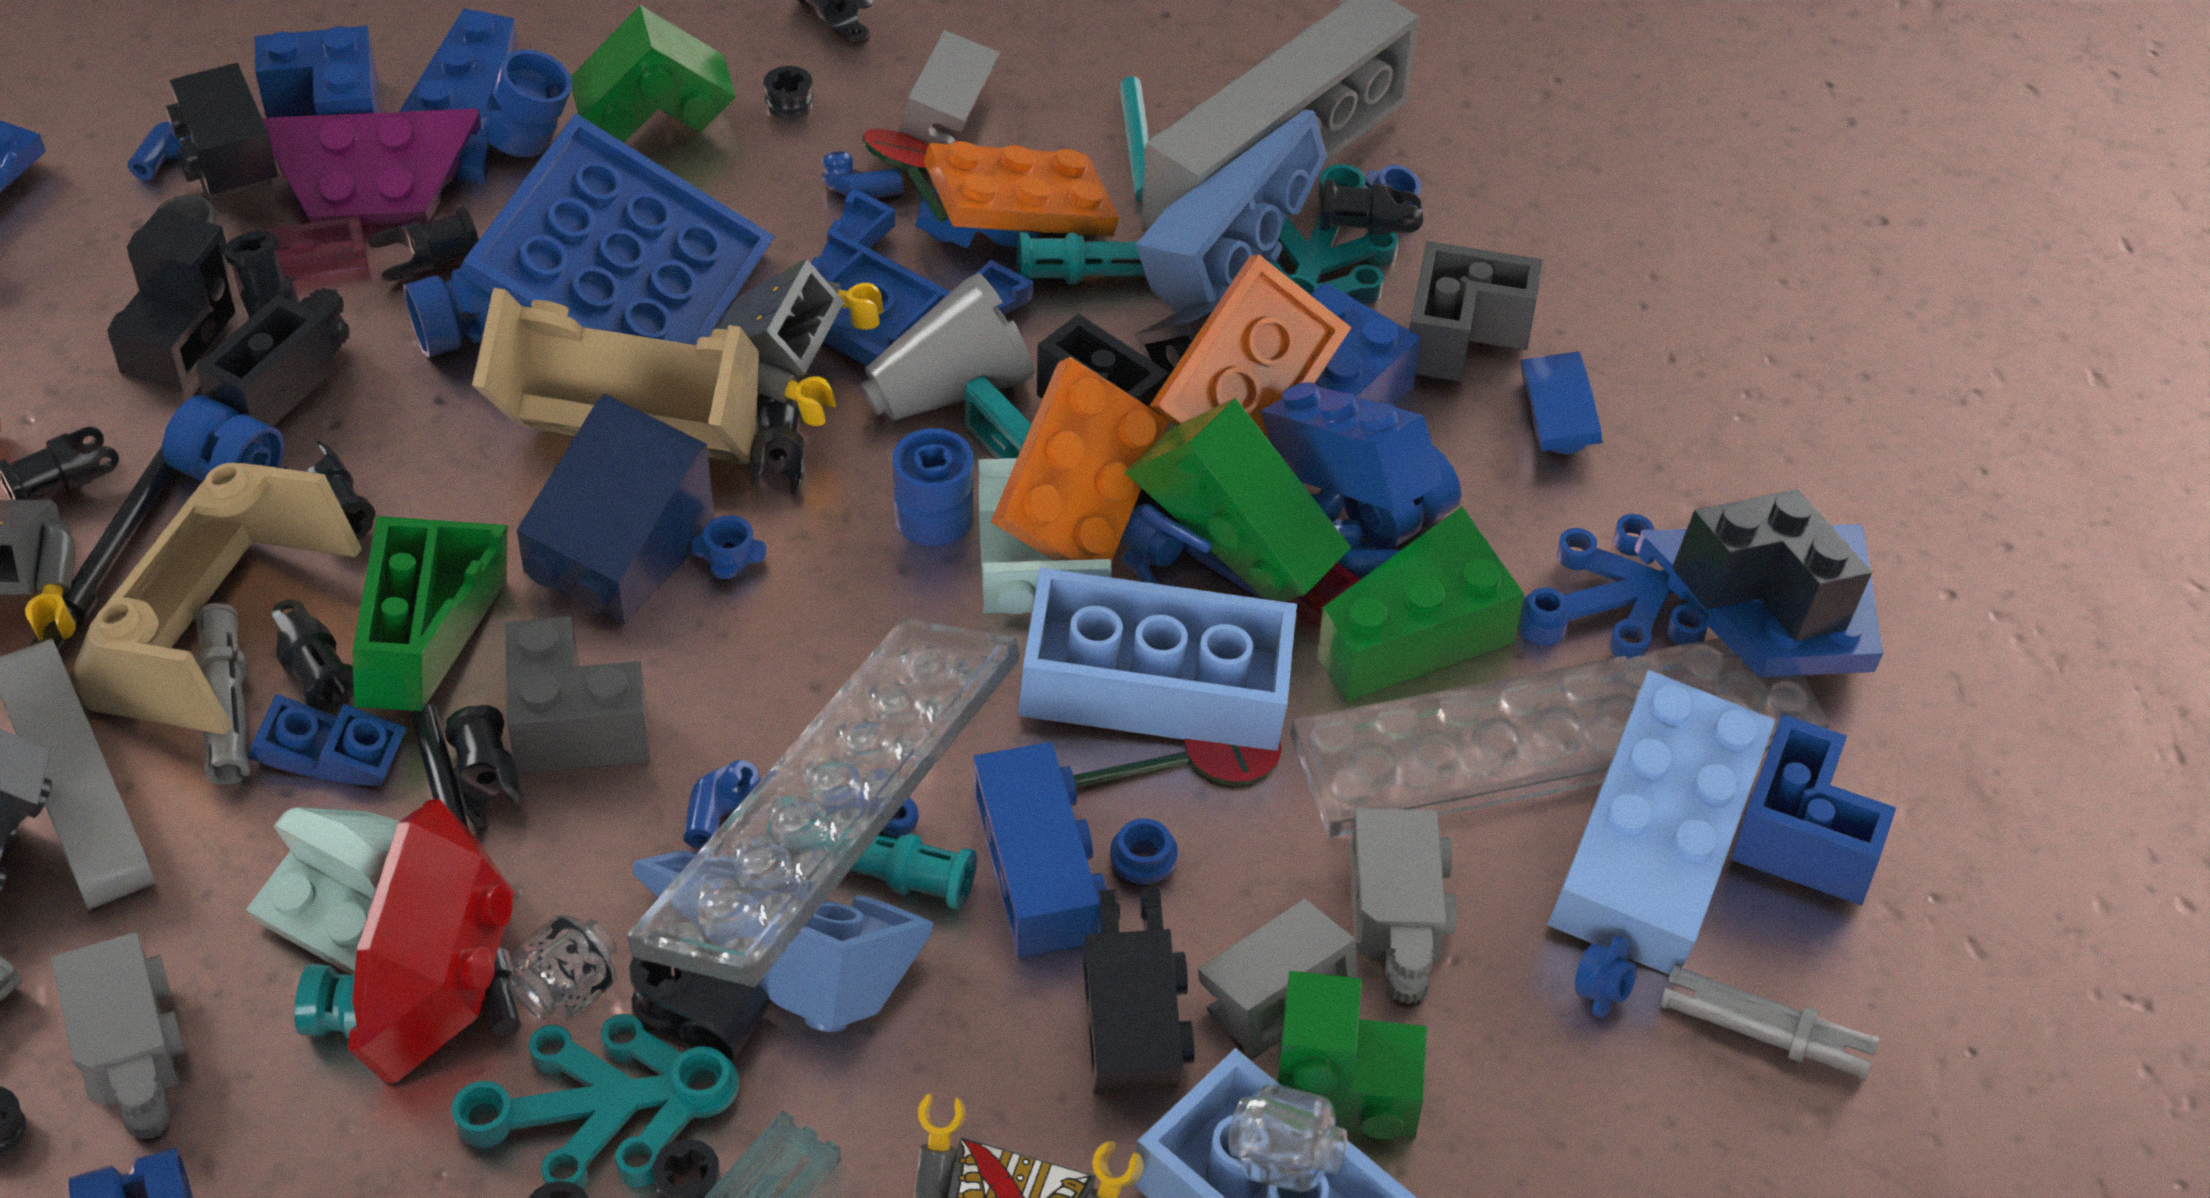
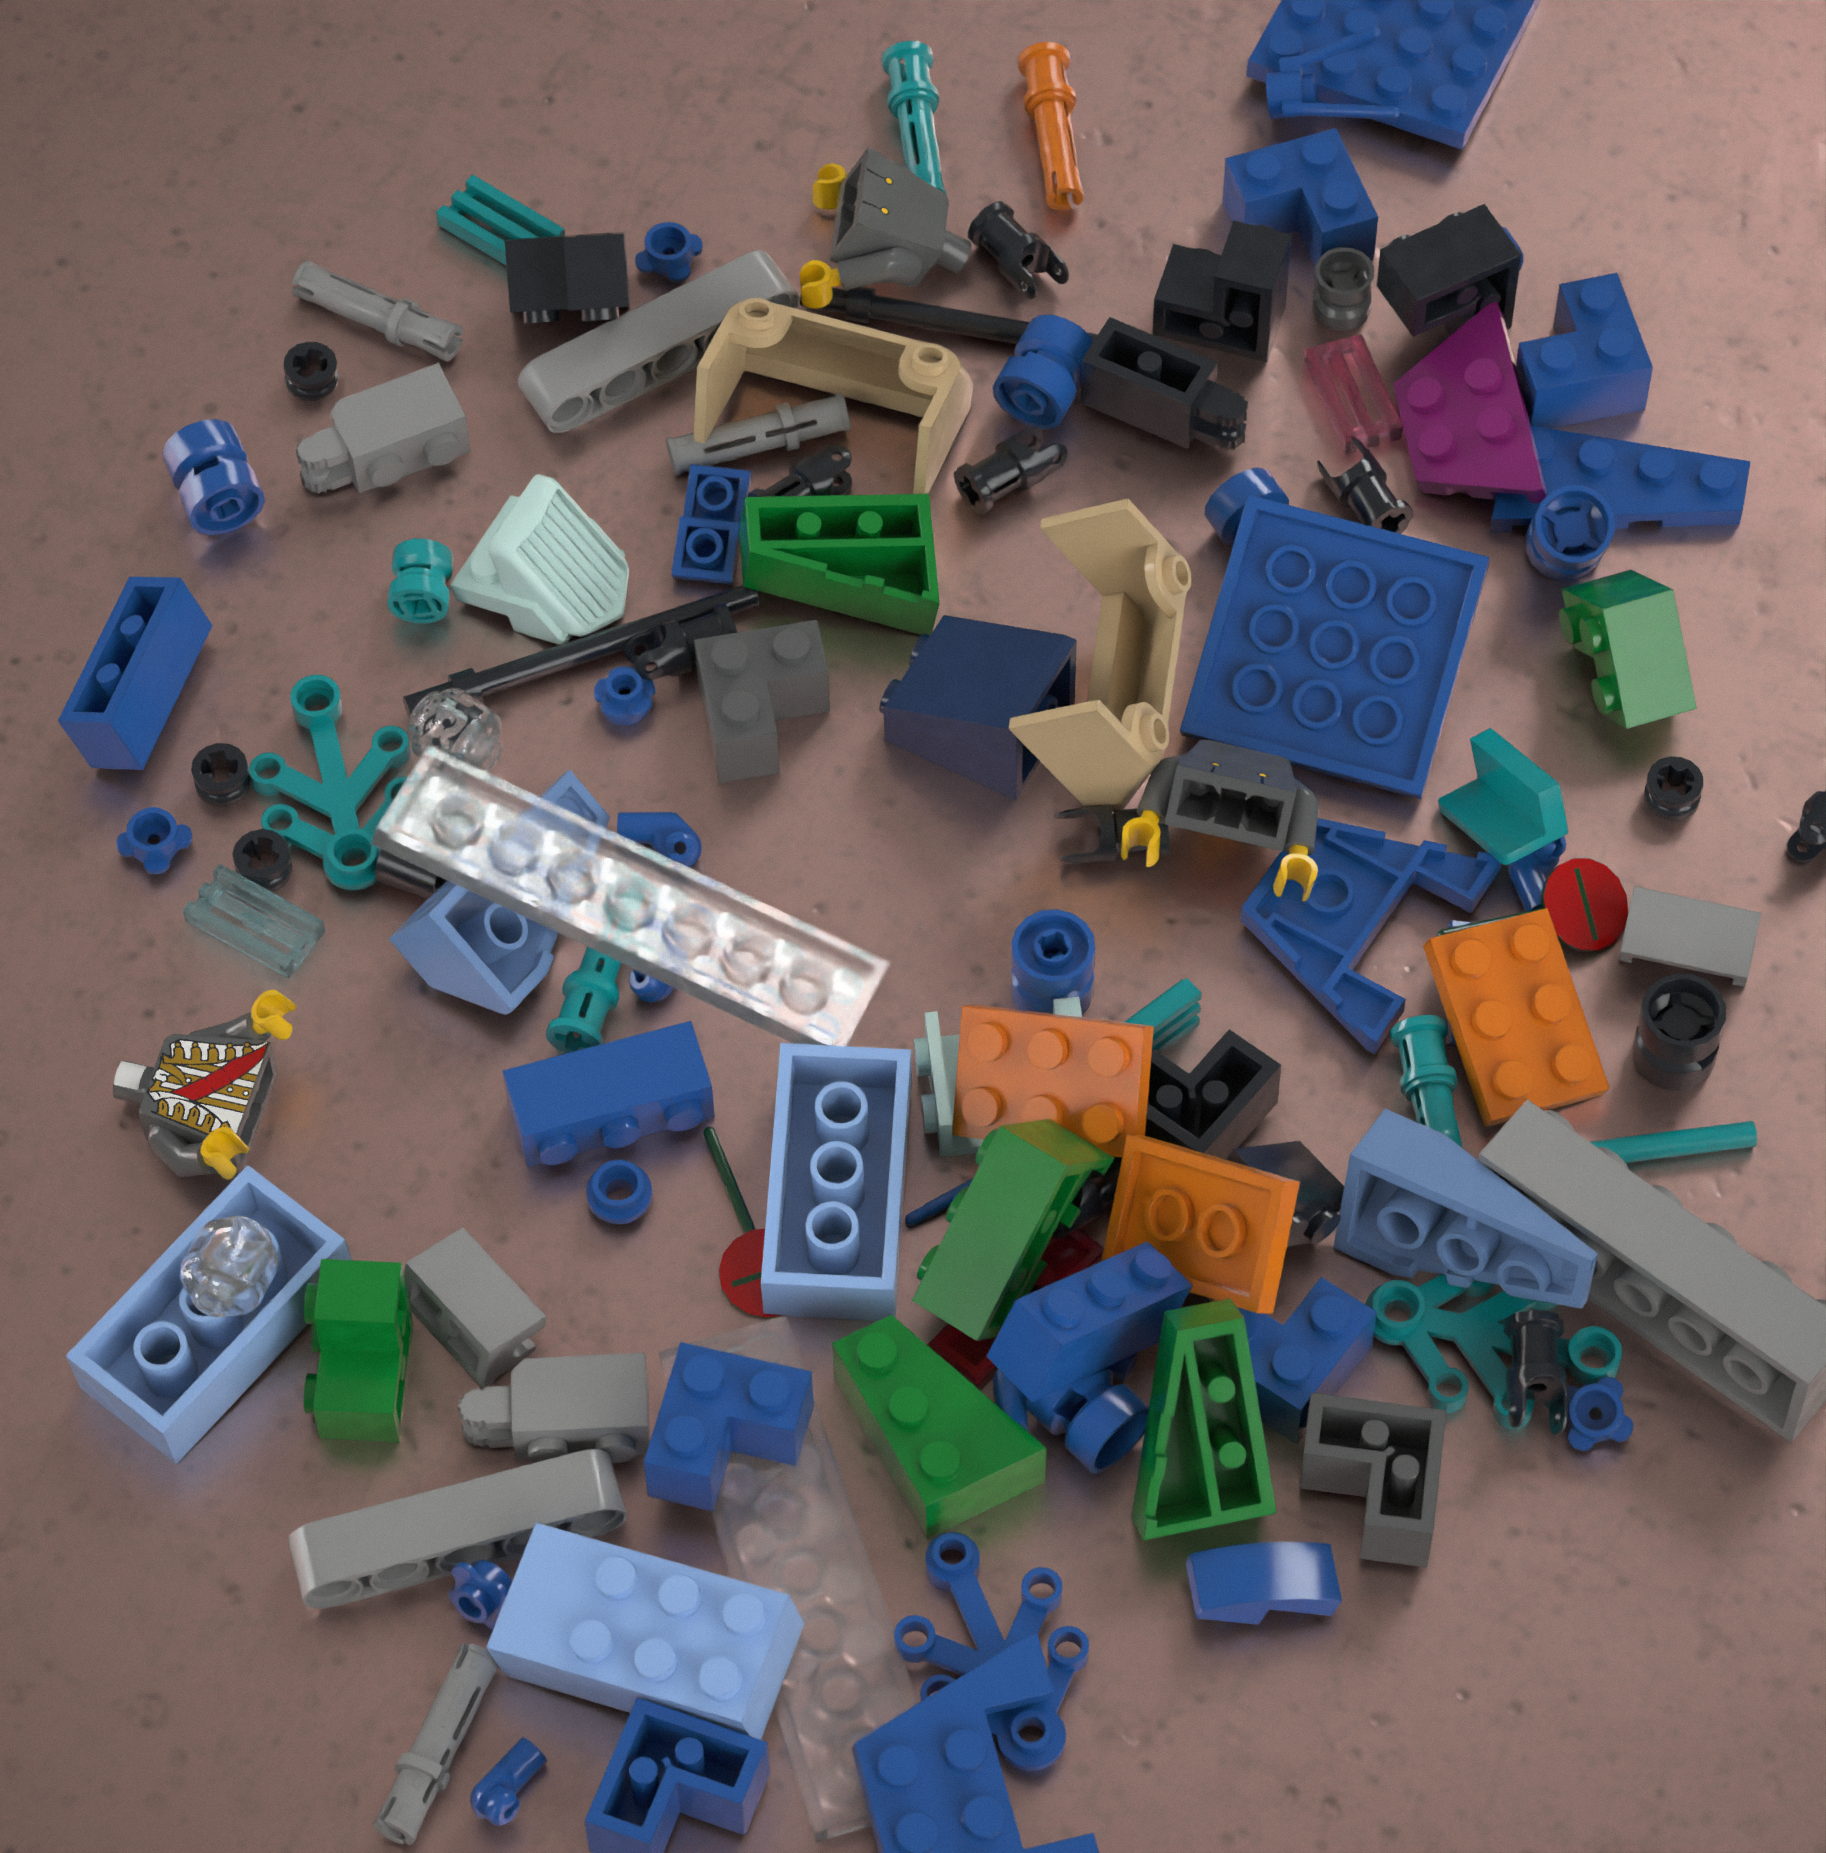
camera: 90 degrees right, 10 degrees up
black piece [223,231,300,319] -> none
red wedge [348,799,515,1083] -> none
blue plate [692,515,767,579] -> none
light grey cone [860,273,1035,421] -> none
black hinge [1082,887,1195,1093] -> none
black brick [1672,489,1872,642] -> none
none -> light grey beam [288,1449,627,1609]
none -> blue arm [470,1737,547,1826]
none -> blue plate [594,666,655,725]
none -> blue brick [644,1342,814,1511]
none -> green wedge [1131,1298,1277,1540]
none -> blue brick [1222,128,1378,267]
none -> teal panel [1438,728,1569,865]
none -> black wheel [1633,973,1726,1091]

